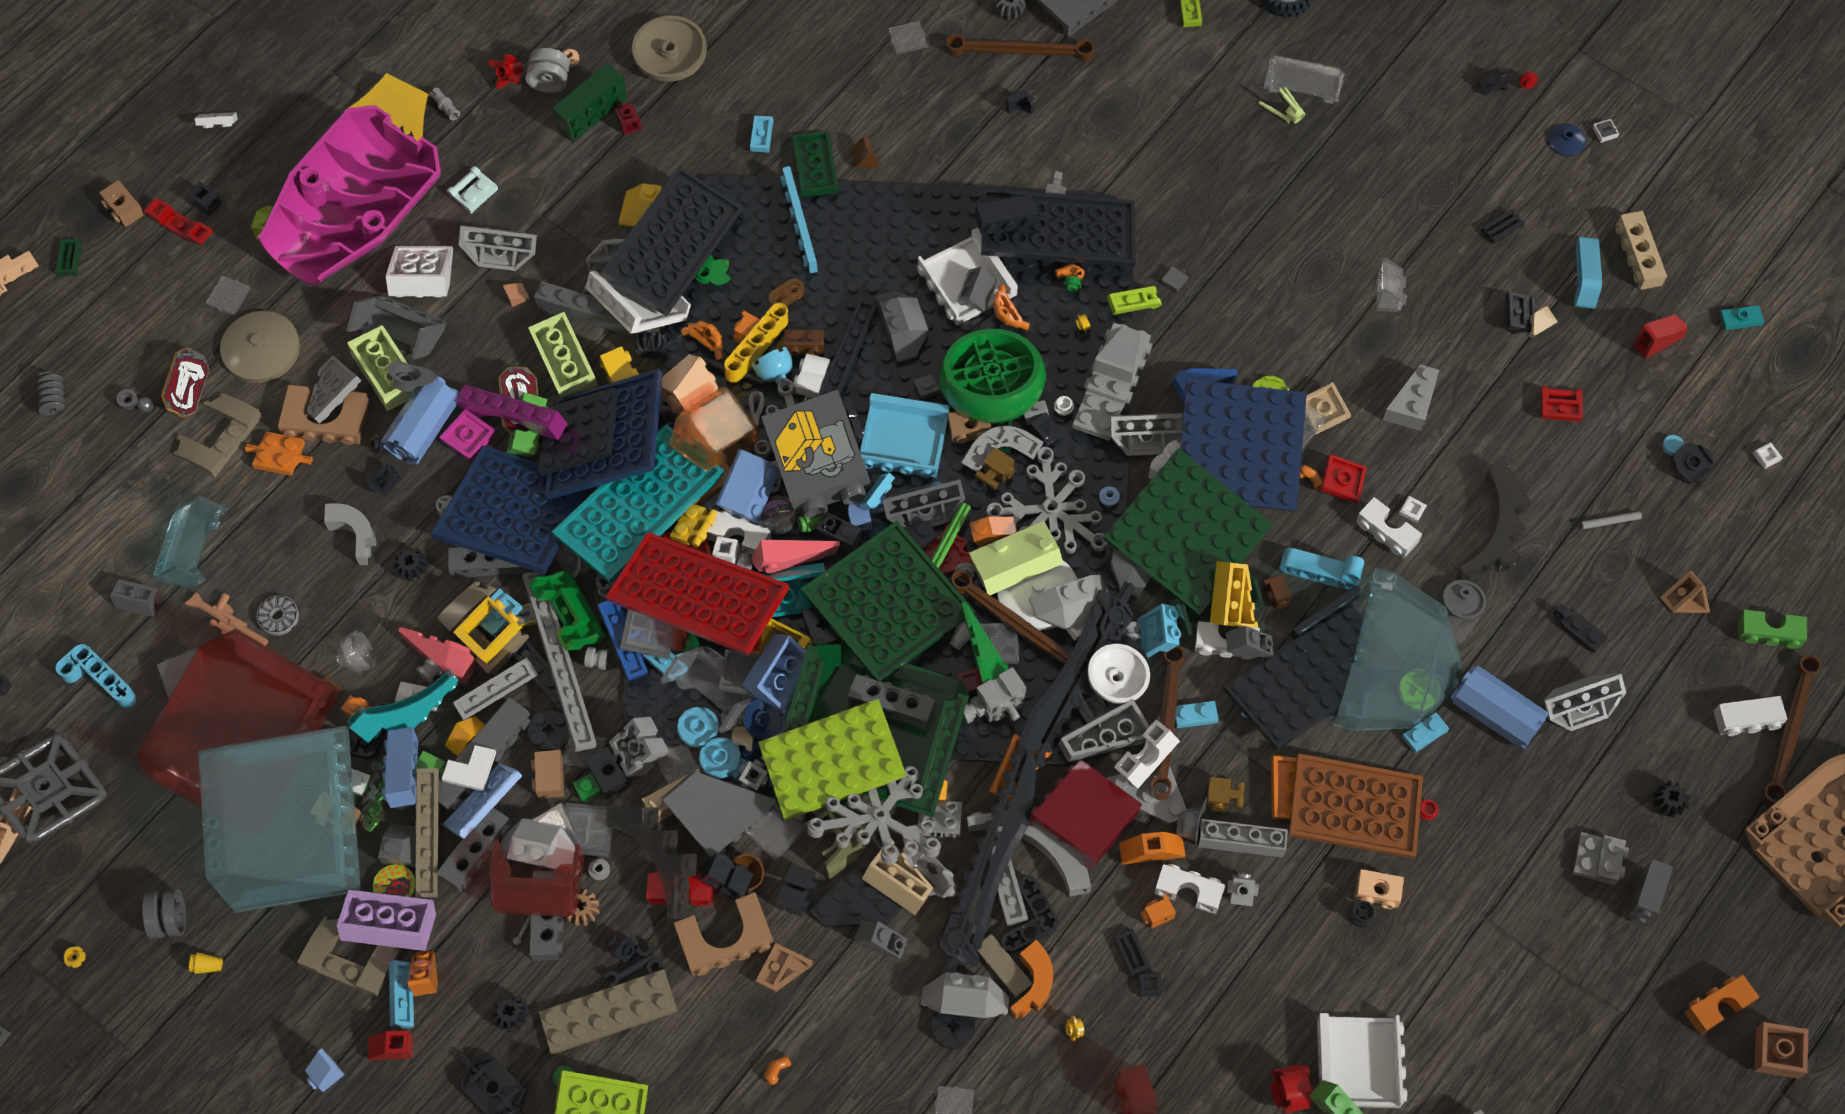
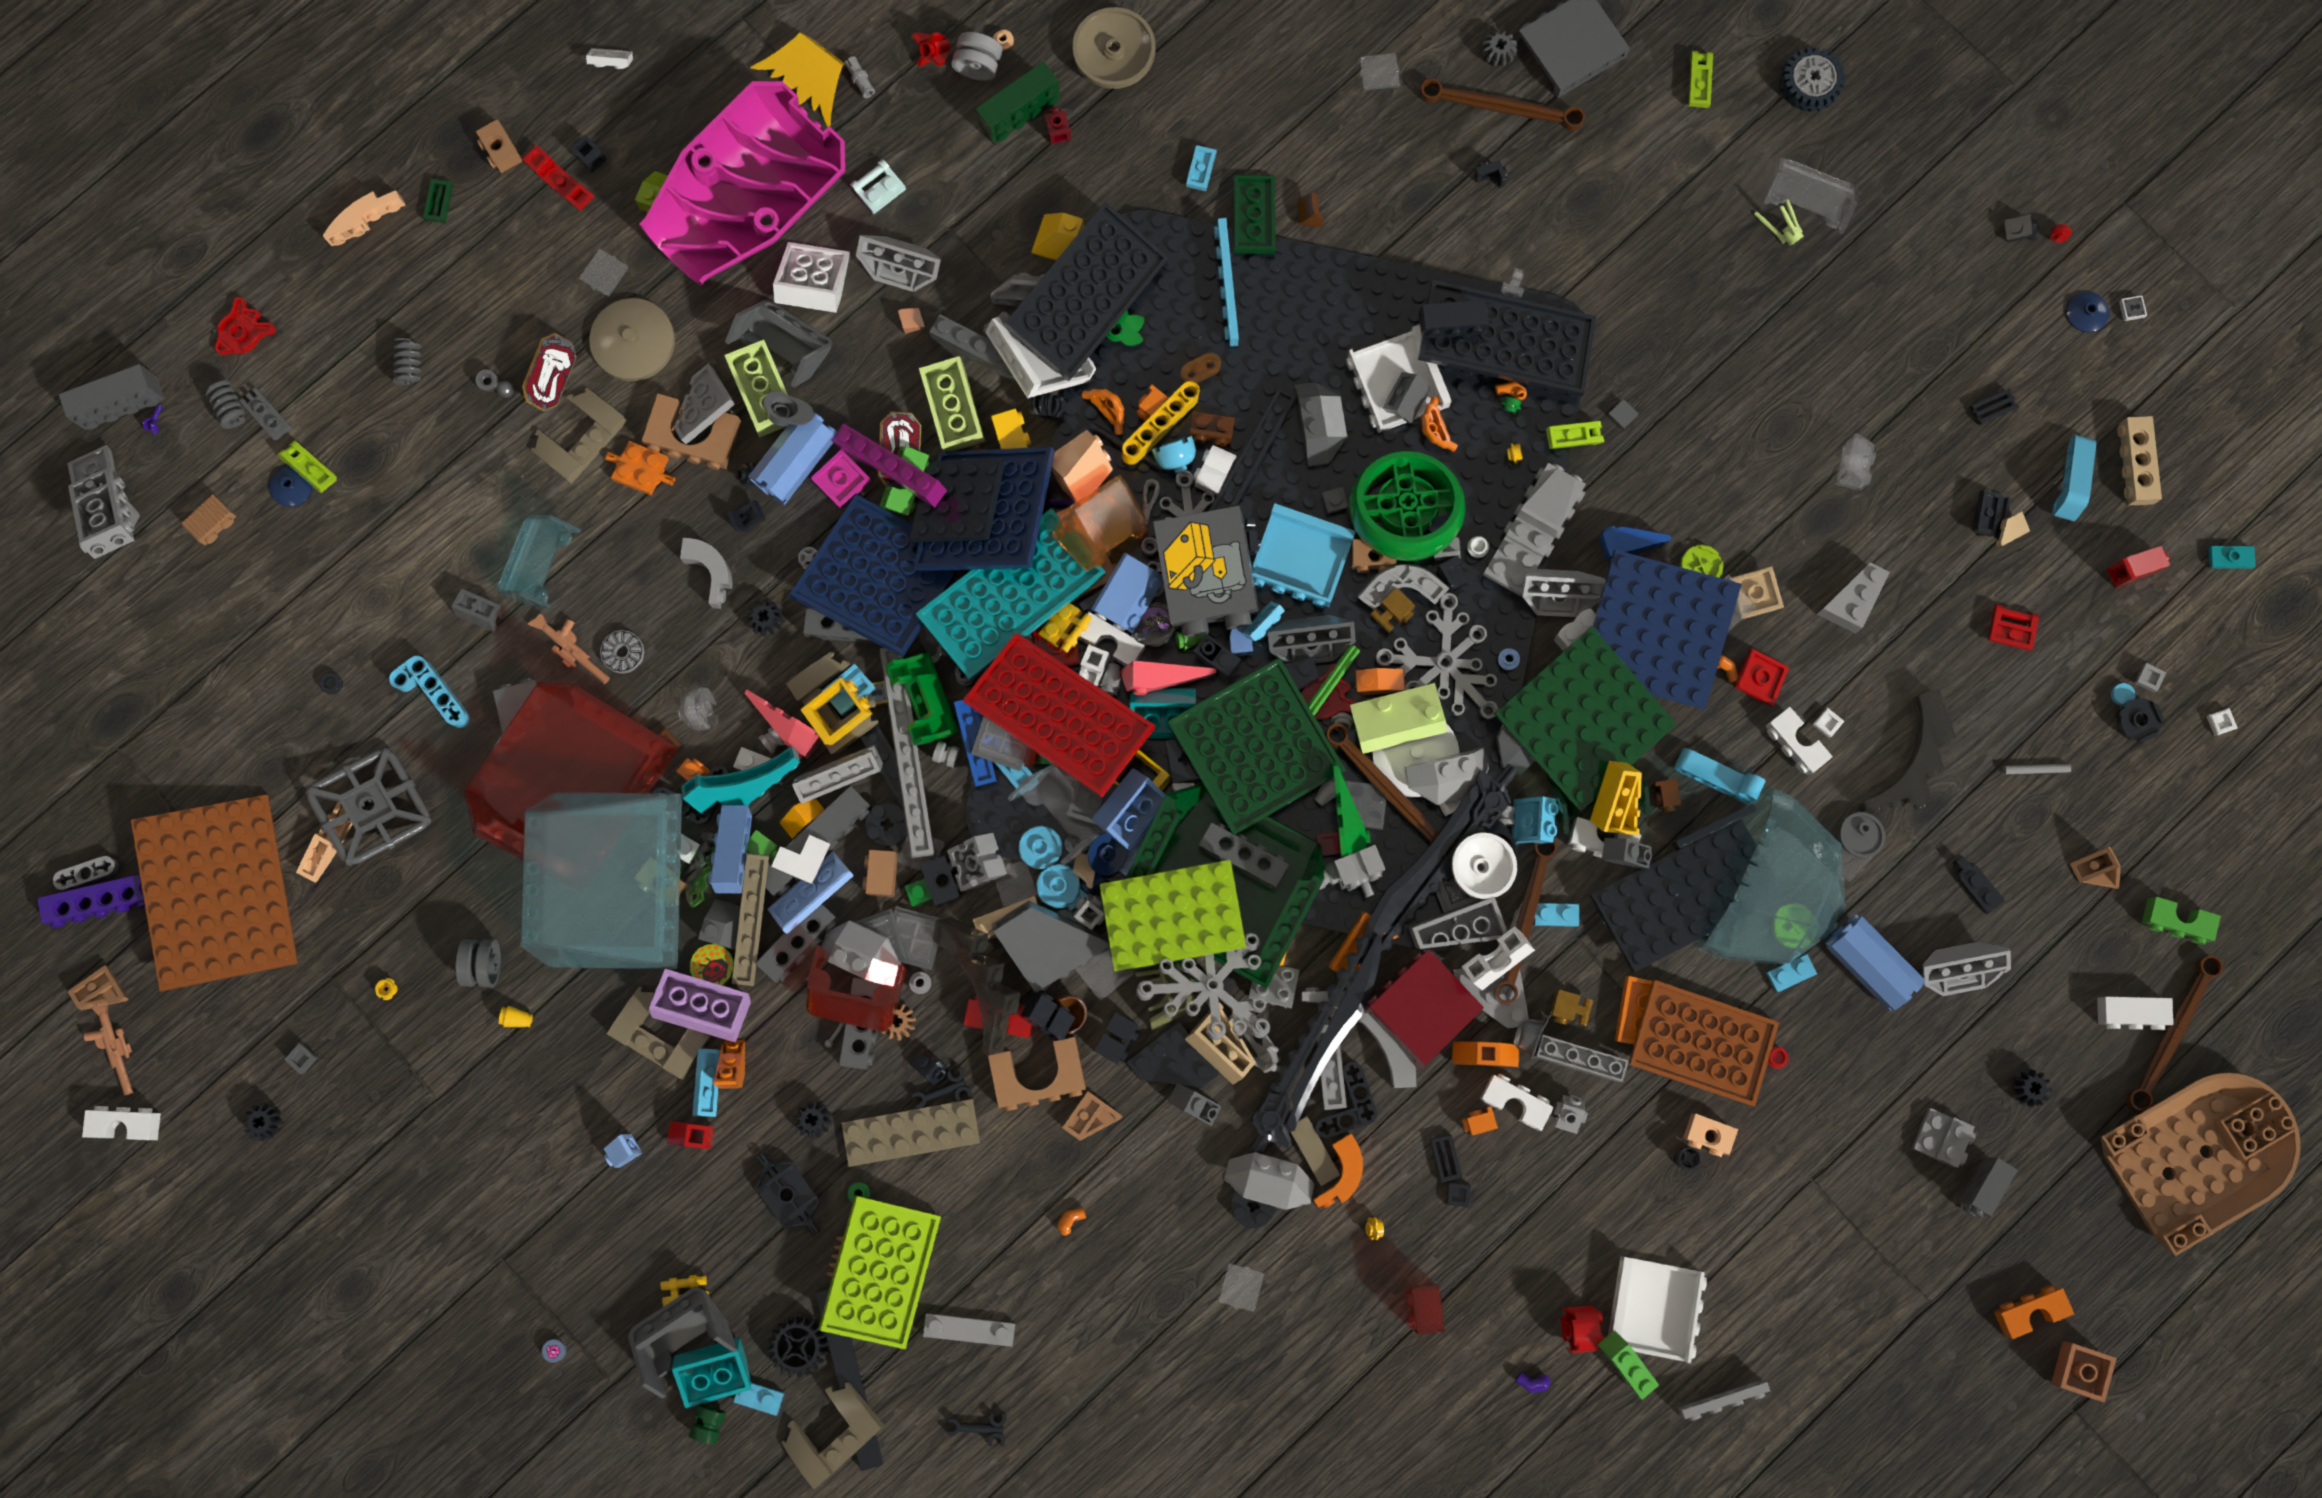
camera: 10 degrees right, 15 degrees up
none -> light grey plate [2135,663,2166,693]

